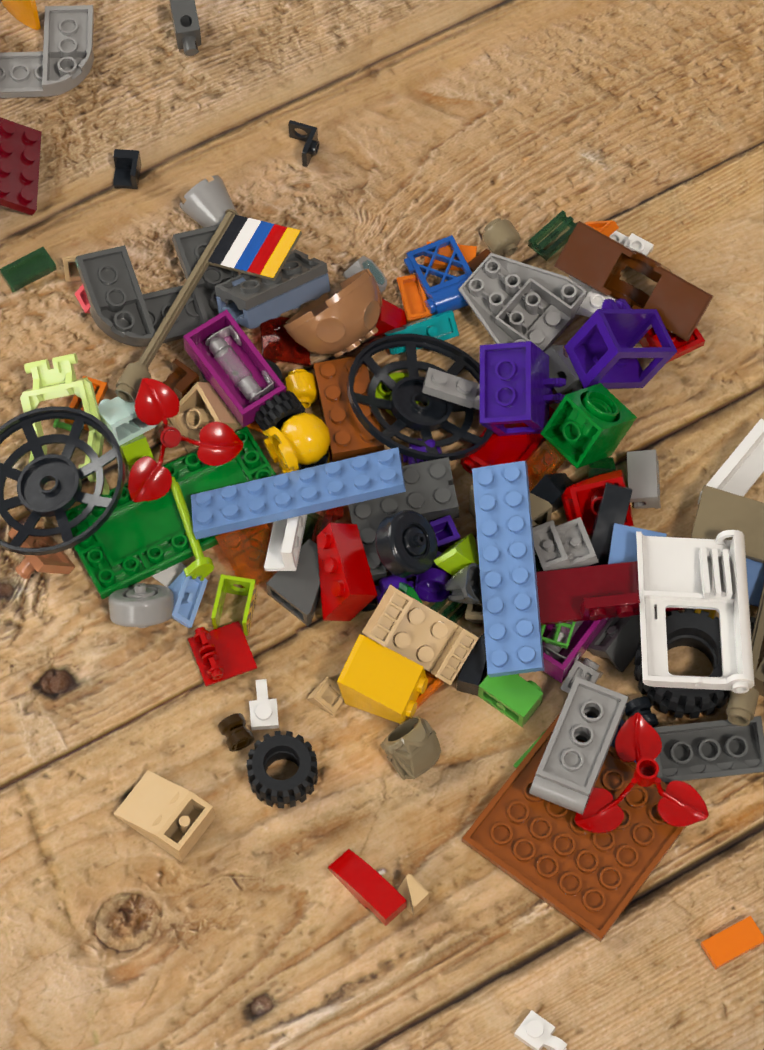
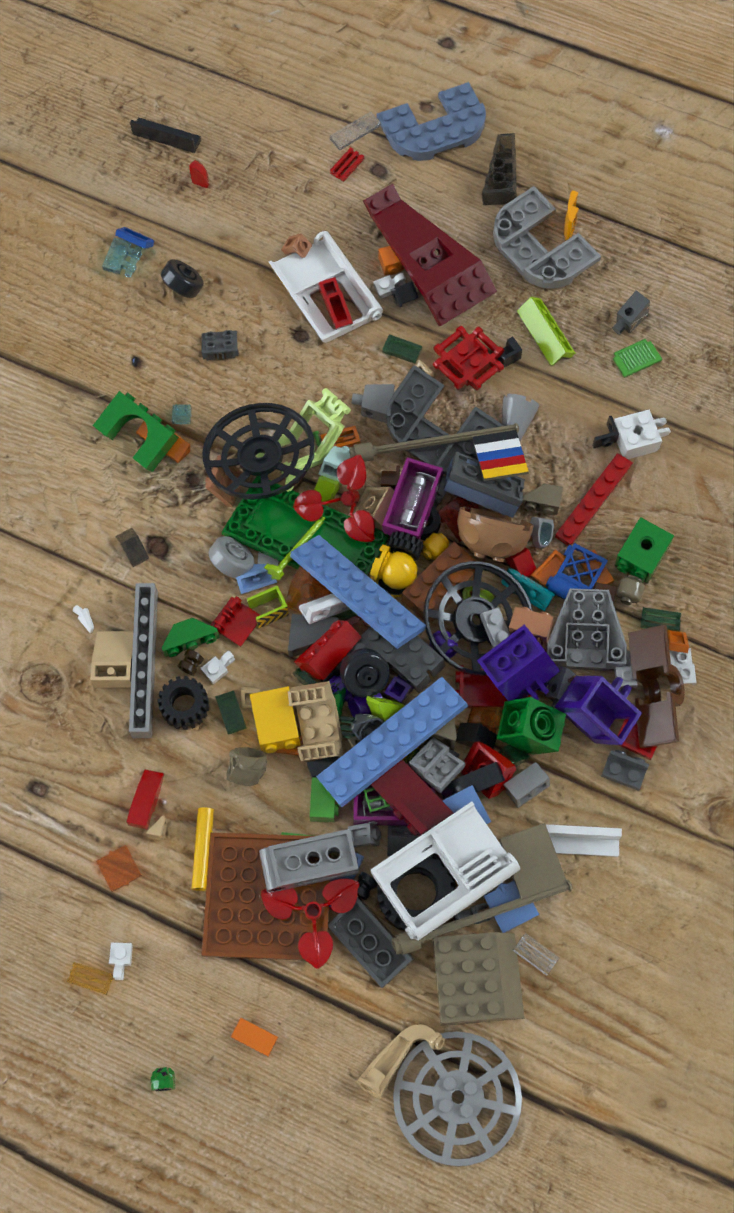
camera: 55 degrees right, 5 degrees up
none -> white bar [73,605,94,633]
none -> clear orange piece [96,845,142,892]
none -> clear smoke slope [115,528,149,567]
none -> light grey brick [129,583,158,738]
none -> green slope [162,618,220,657]
none -> yellow piece [192,807,214,891]
none -> clear green slope [215,690,247,735]
none -> clear green tile [292,668,317,685]
none -> light grey torso [352,384,395,423]
none -> red brick [433,326,505,391]
none -> nougat brick [509,607,553,652]
none -> lime panel [517,297,576,366]
none -> dark tan slope [521,484,563,515]
none -> red plate [555,453,633,546]
none -> dark grey bracket [601,750,649,791]
none -> white hinge [612,410,671,459]
none -> bright green window [613,339,662,378]
none -> green brick [615,517,674,584]

